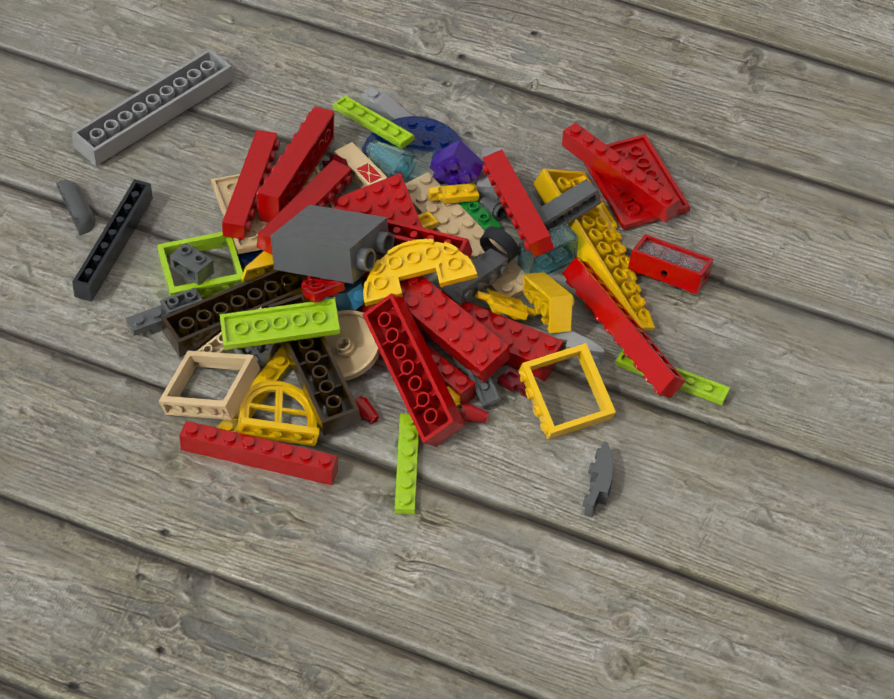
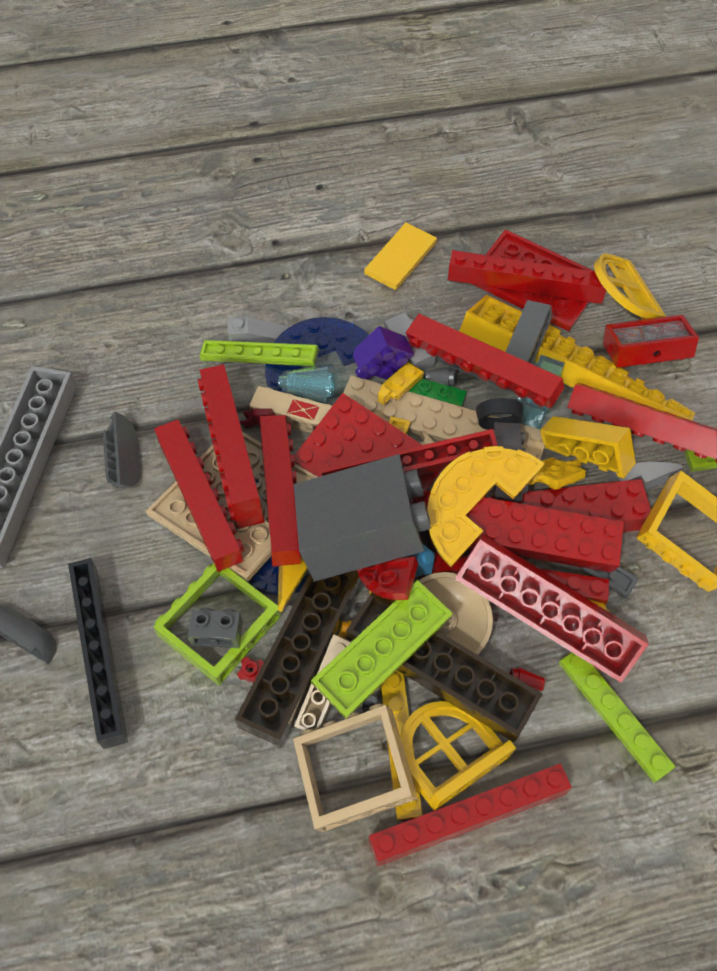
camera: 35 degrees left, 10 degrees up
dark grey slope [126,288,203,336] -> none
red cone [460,403,489,424] -> none
dark red plate [497,367,527,398] -> none
none -> dark grey brick [103,412,140,488]
none -> yellow piece [364,223,437,290]
none -> yellow window [594,253,667,320]

